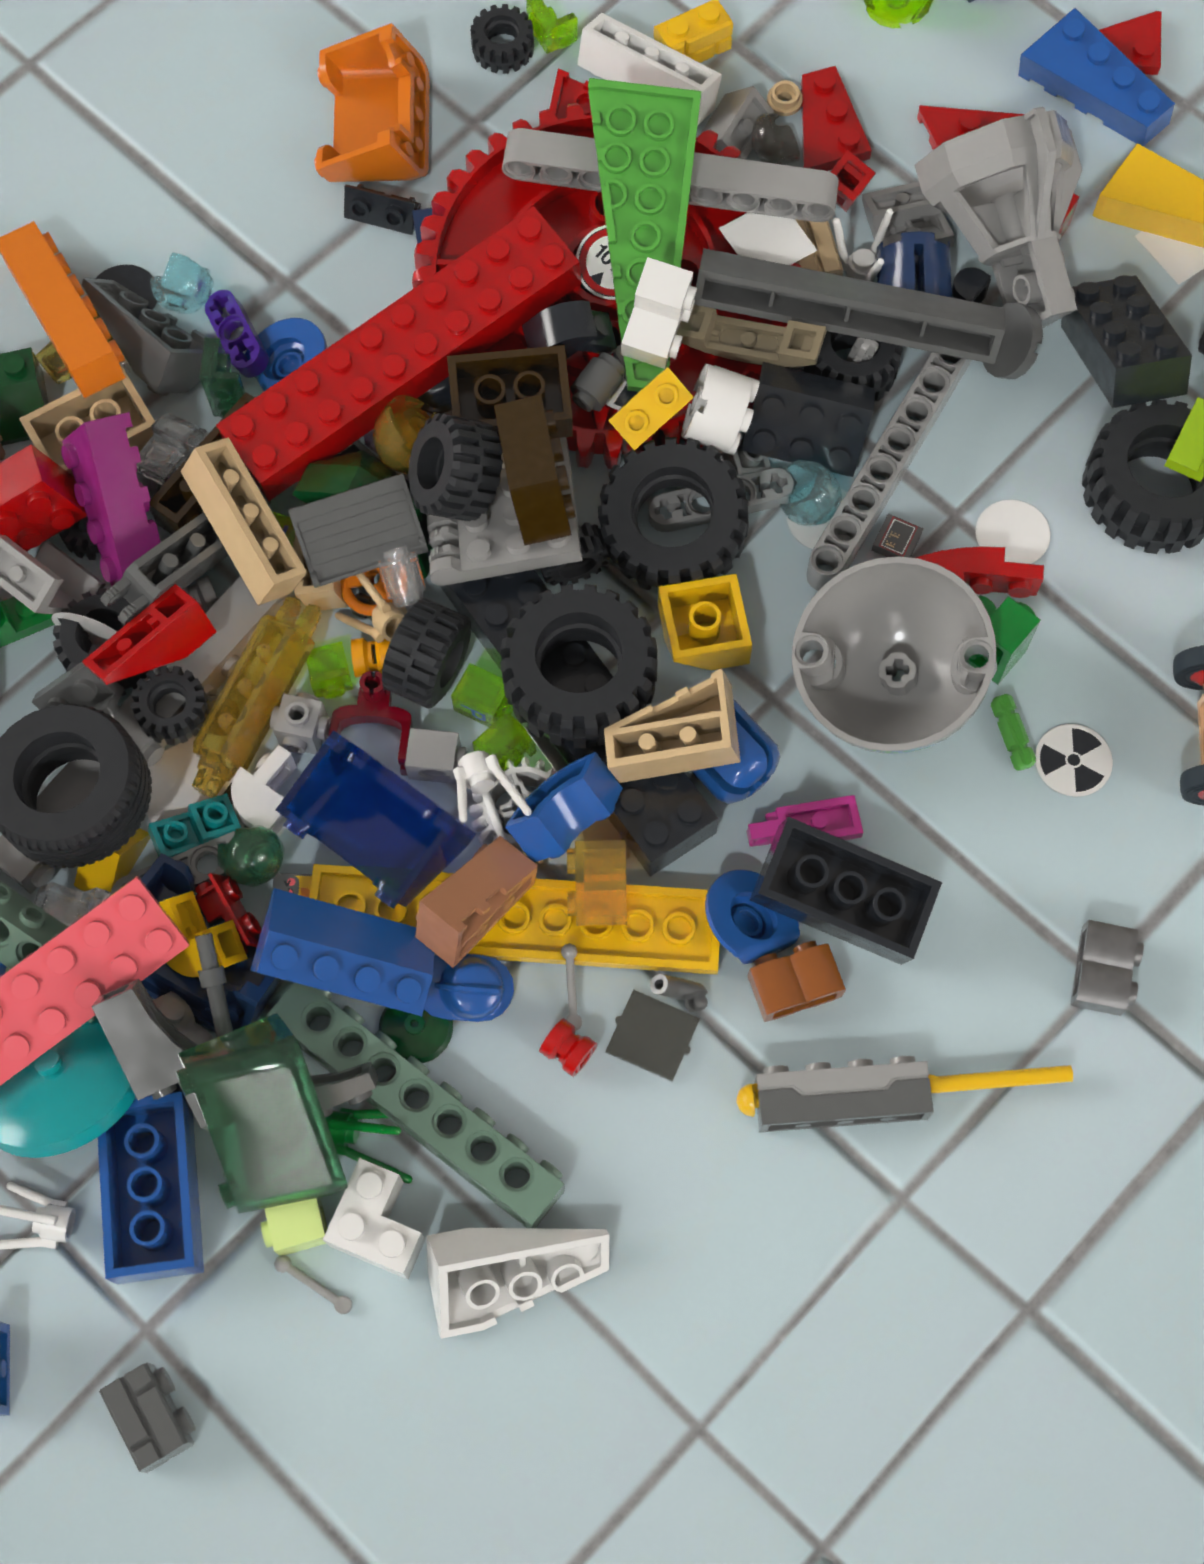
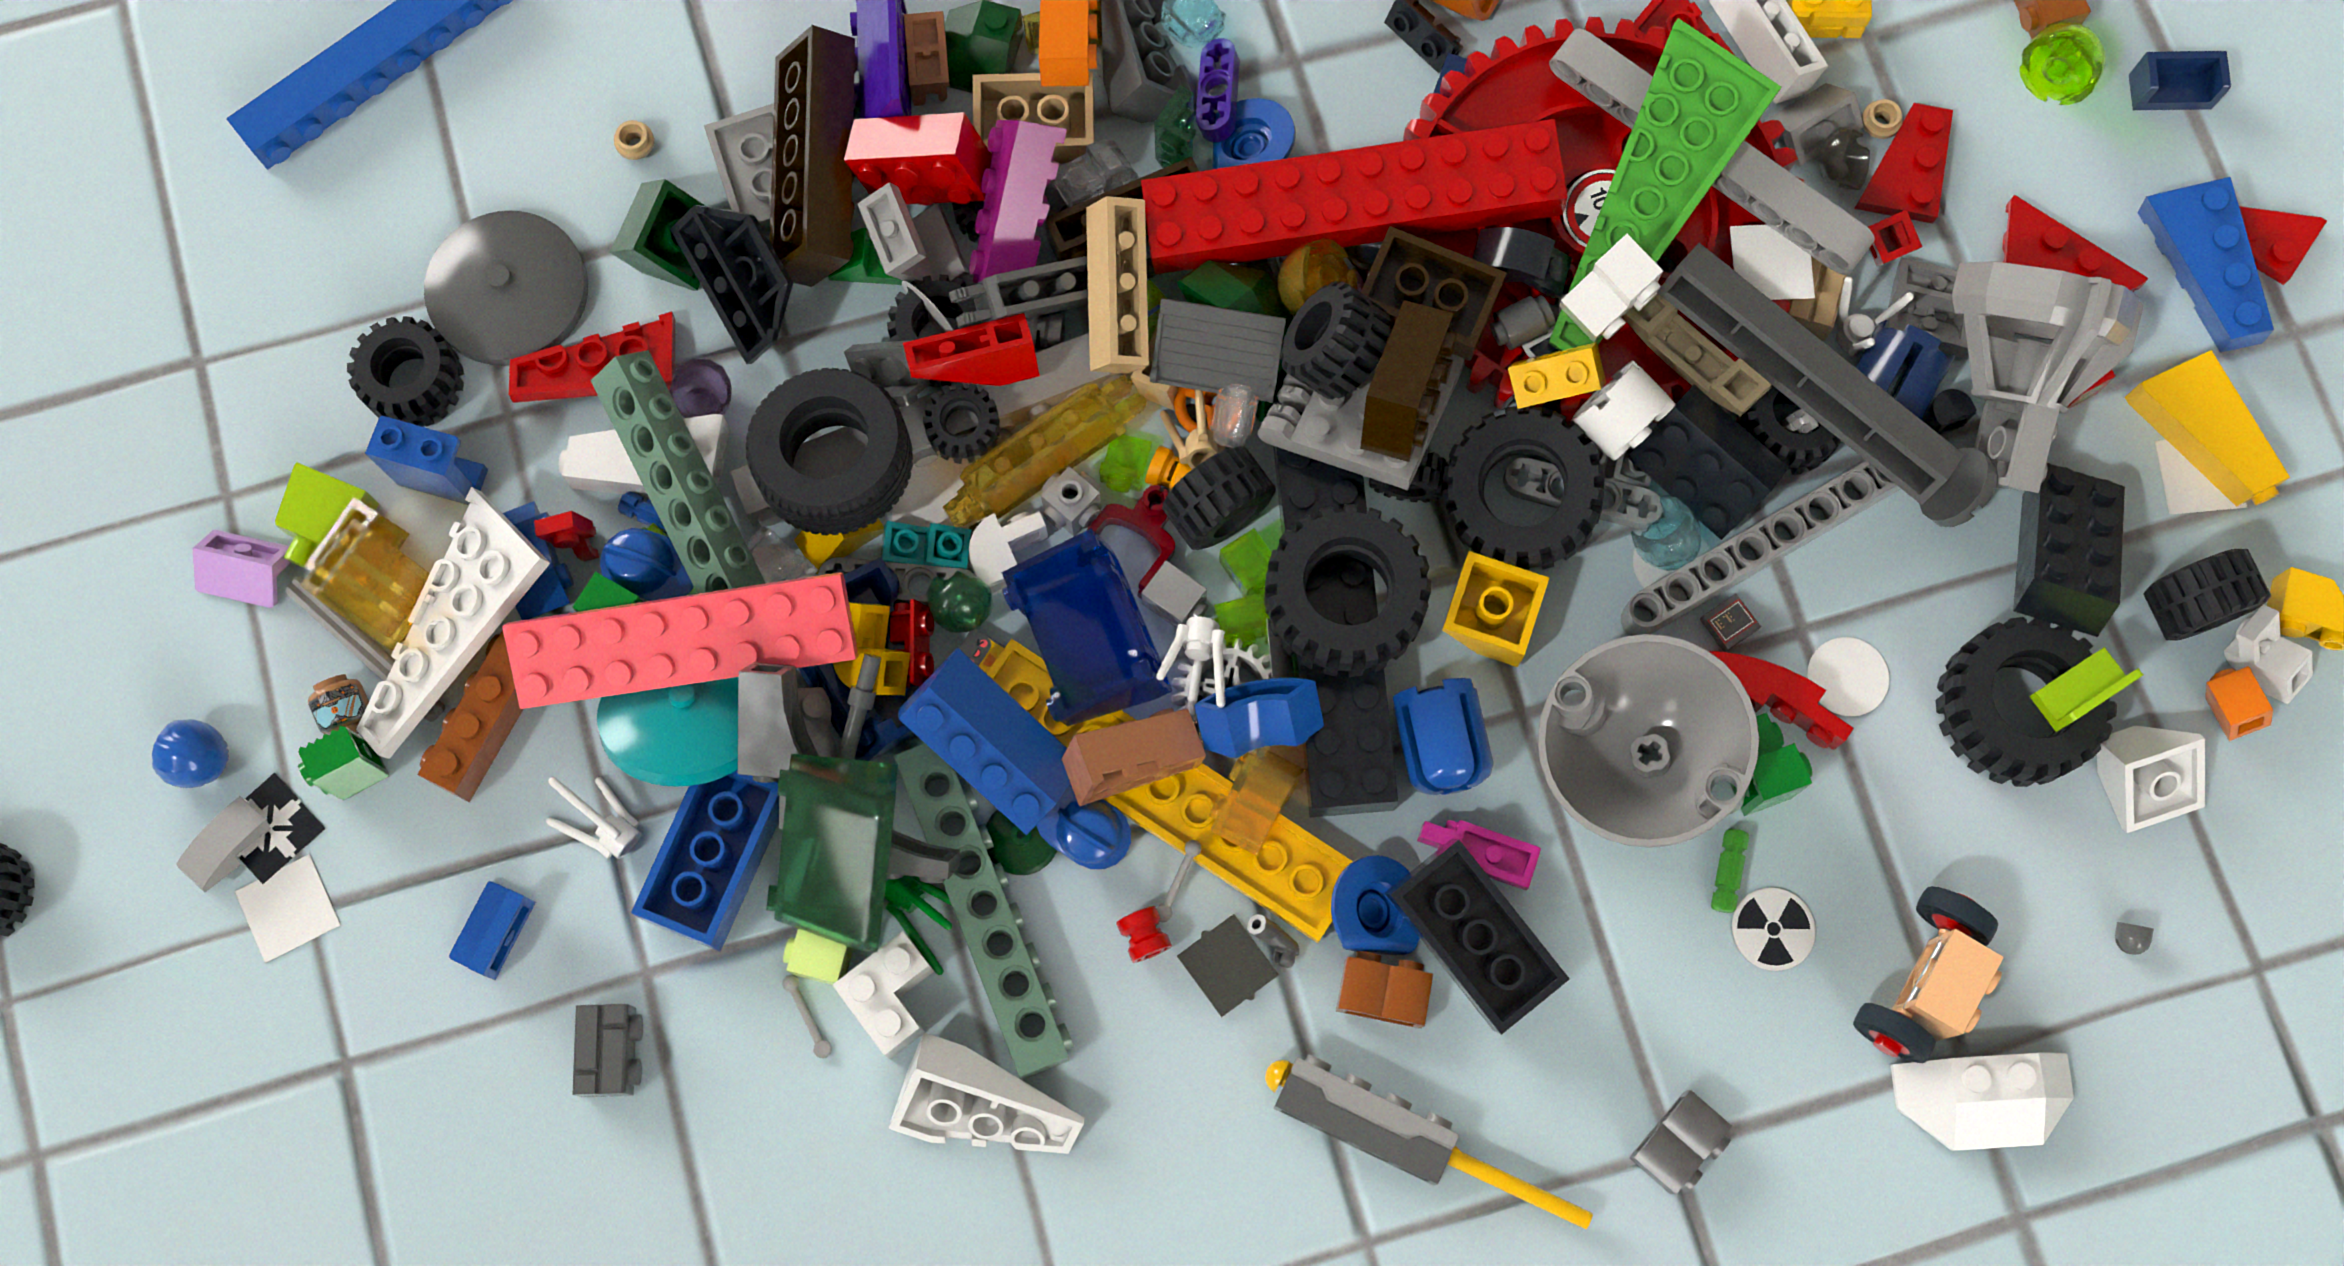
camera: 30 degrees right, 5 degrees up
tan wedge [604,668,741,783] -> none

